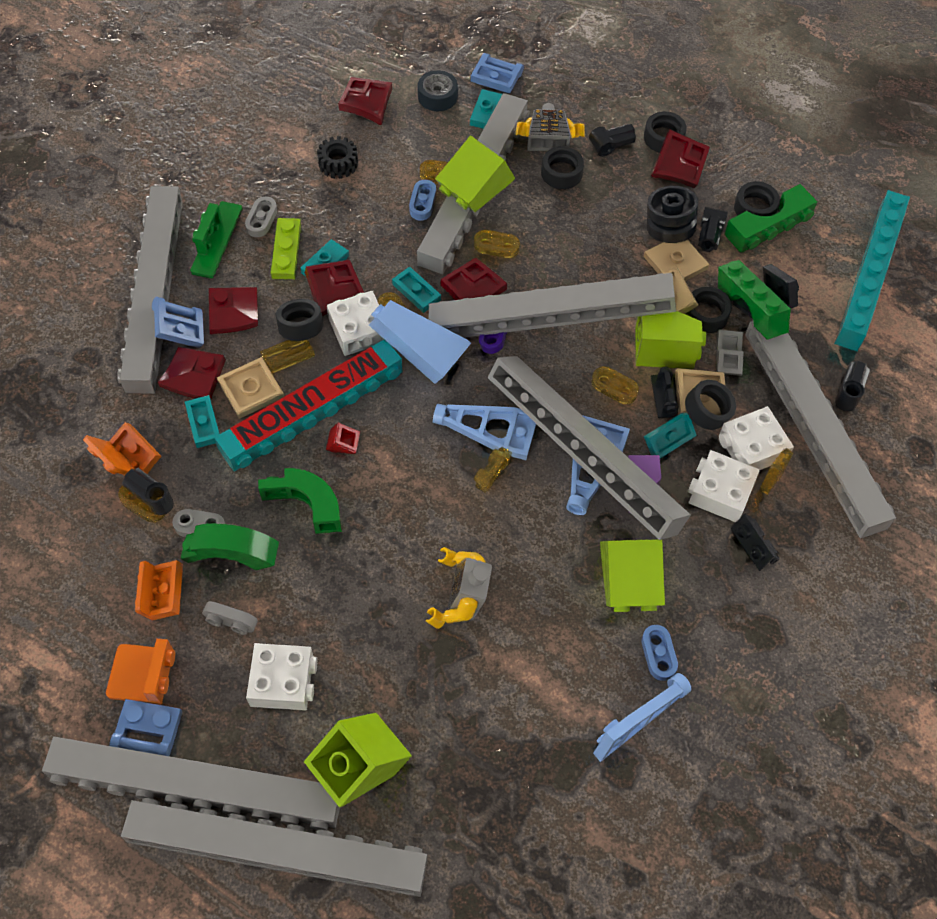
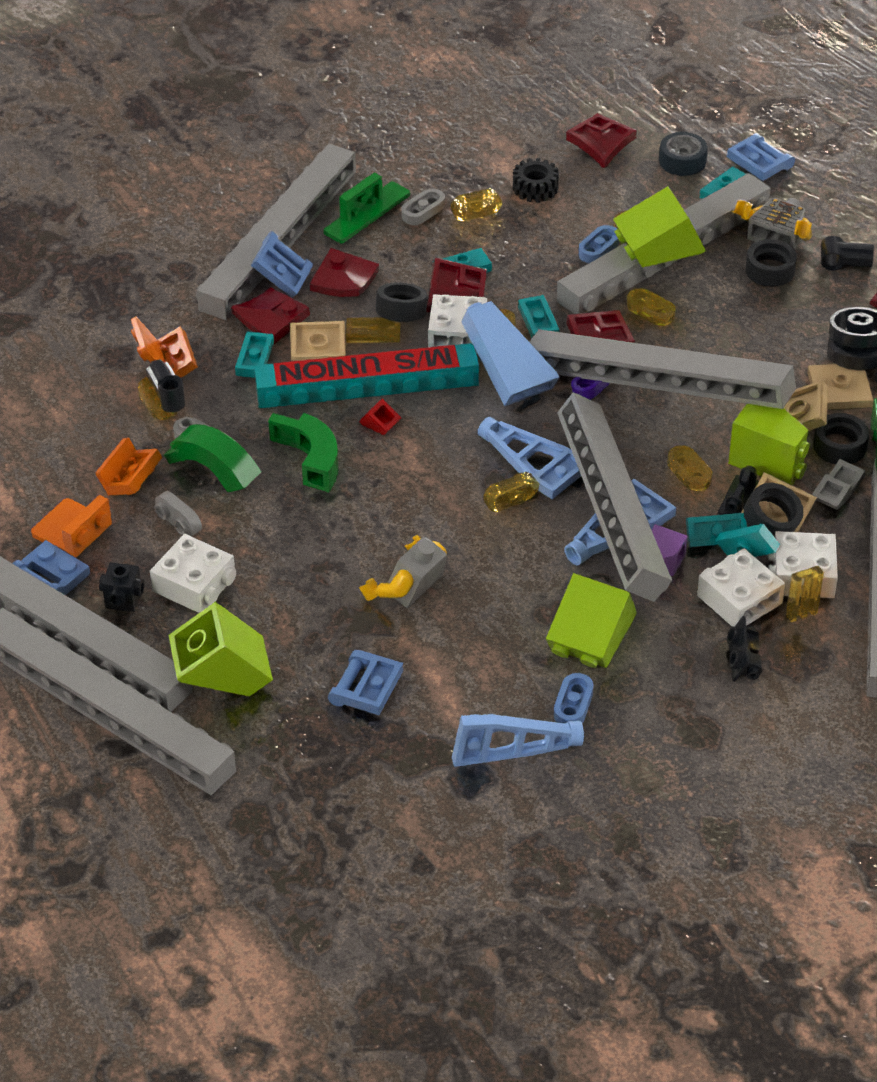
camera: 30 degrees right, 15 degrees down
lime plate [271,218,301,280] -> none
none -> black brick [99,562,145,612]
none -> medium blue plate [327,650,403,715]
none -> clear yellow plate [450,189,502,221]
none -> teal plate [715,524,780,557]

